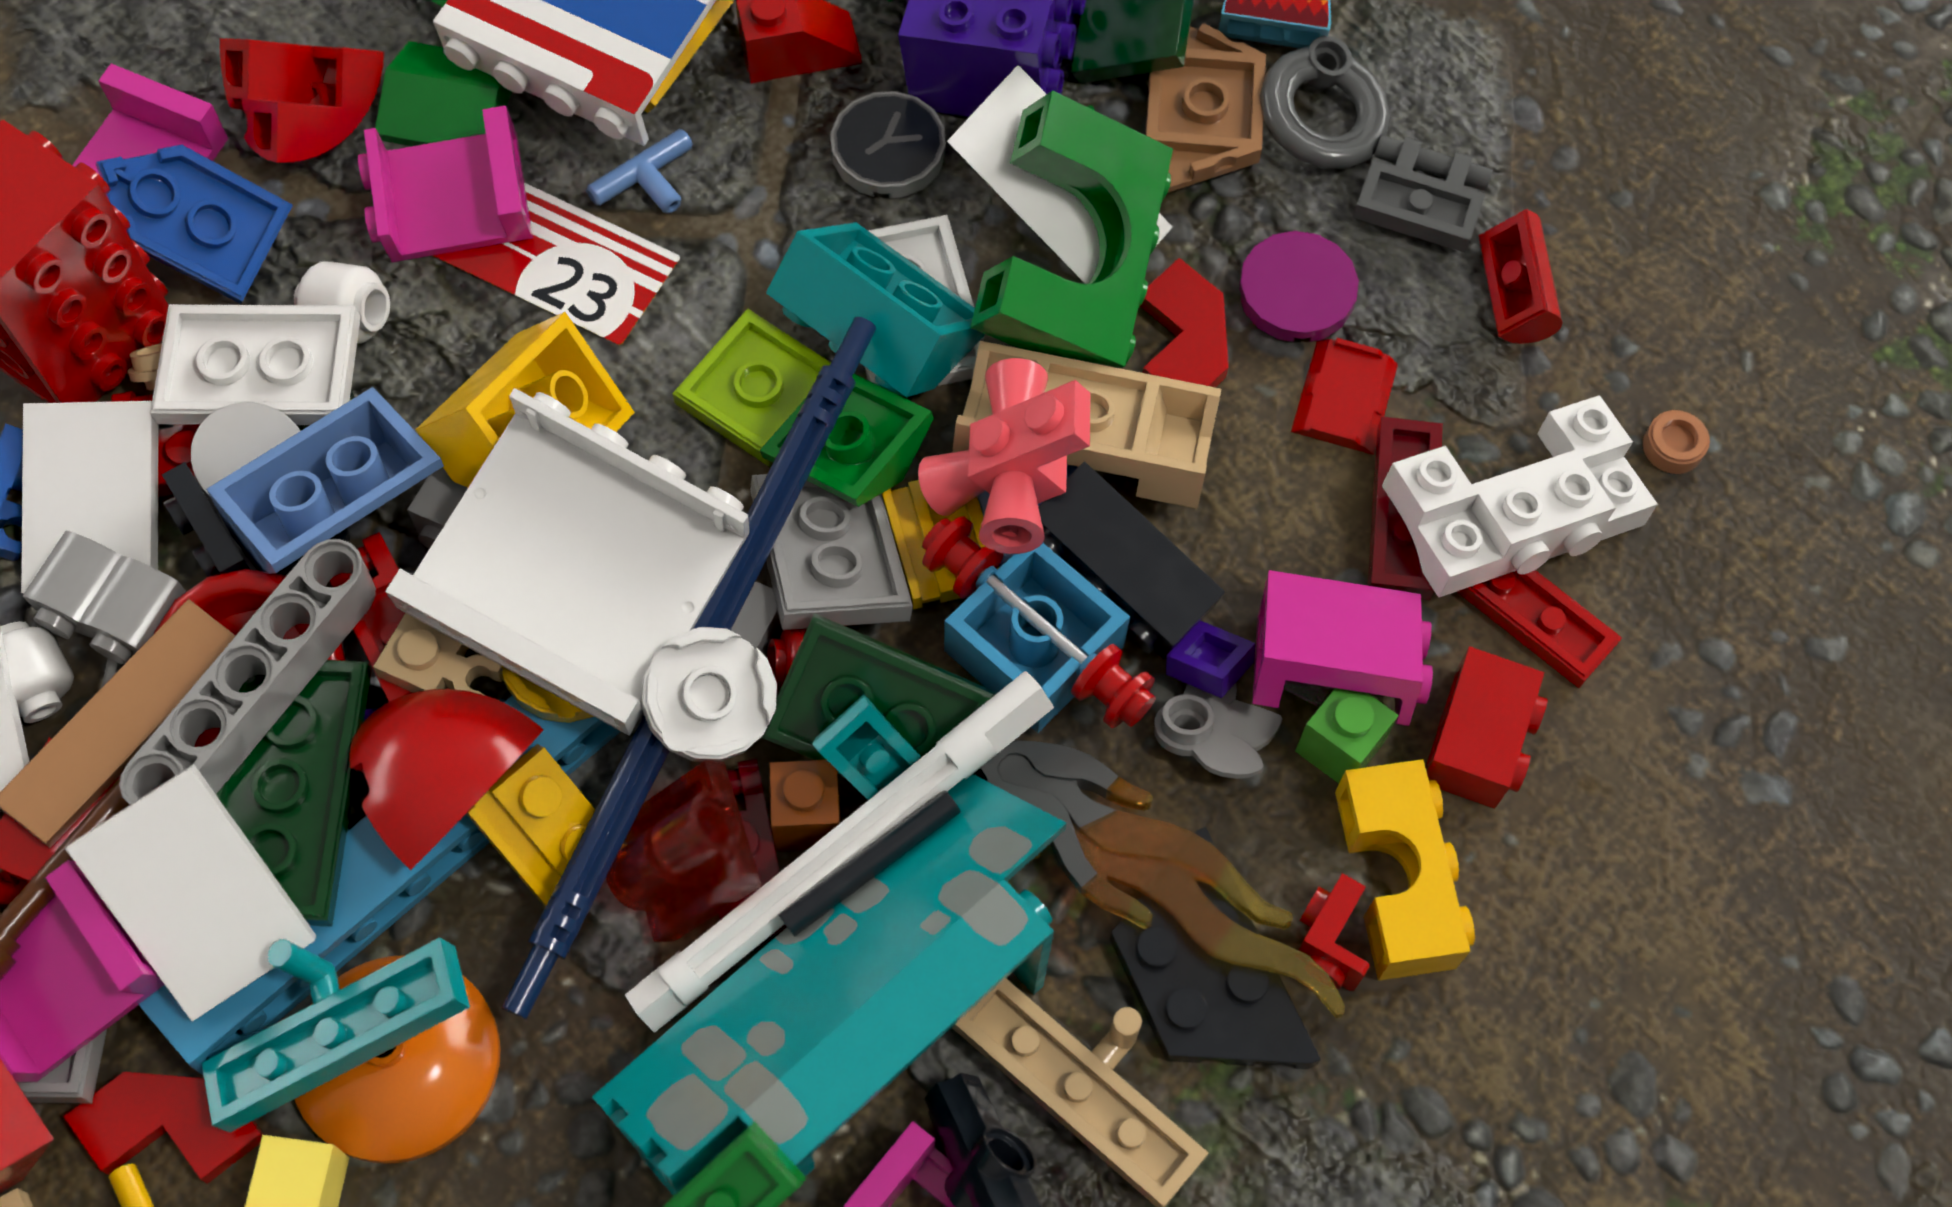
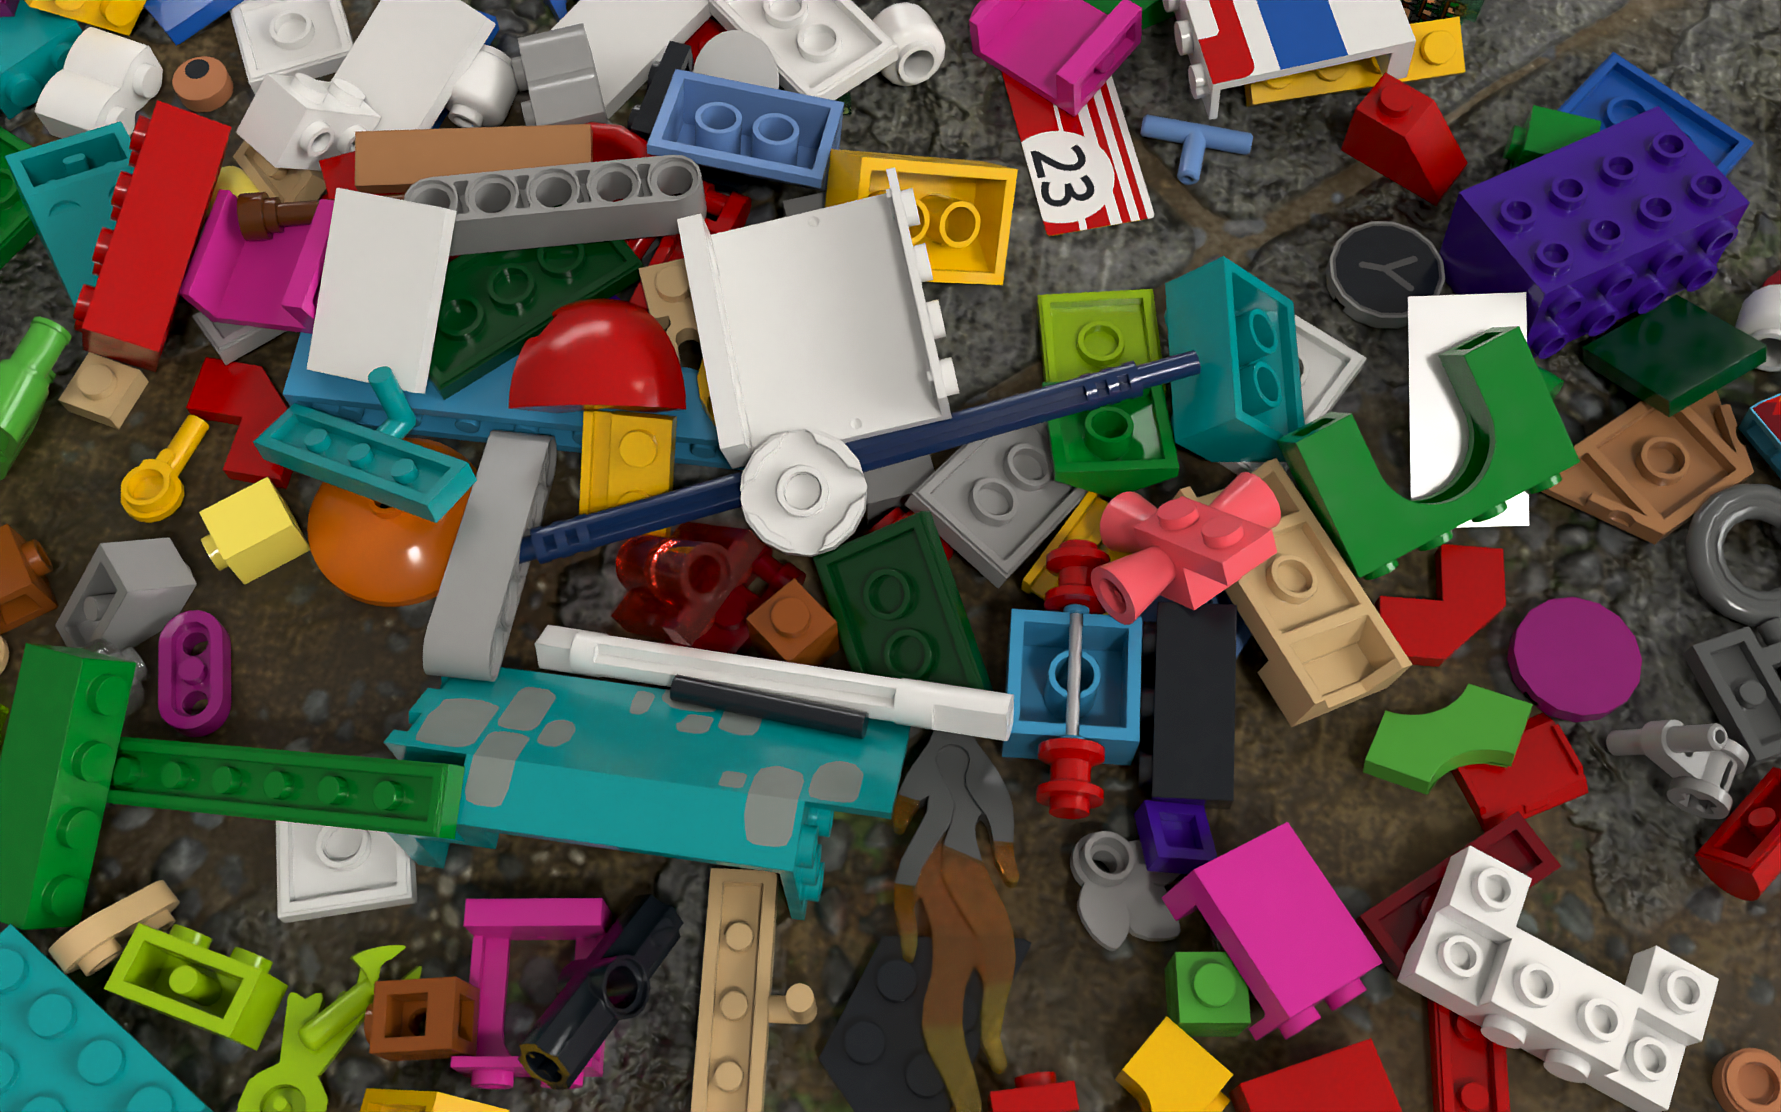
camera: 55 degrees right, 0 degrees up
teal slope [812,694,922,800] -> none
none -> light grey beam [423,430,557,682]
none -> bright green tile [1363,683,1533,795]
none -> light grey piece [1606,719,1749,819]

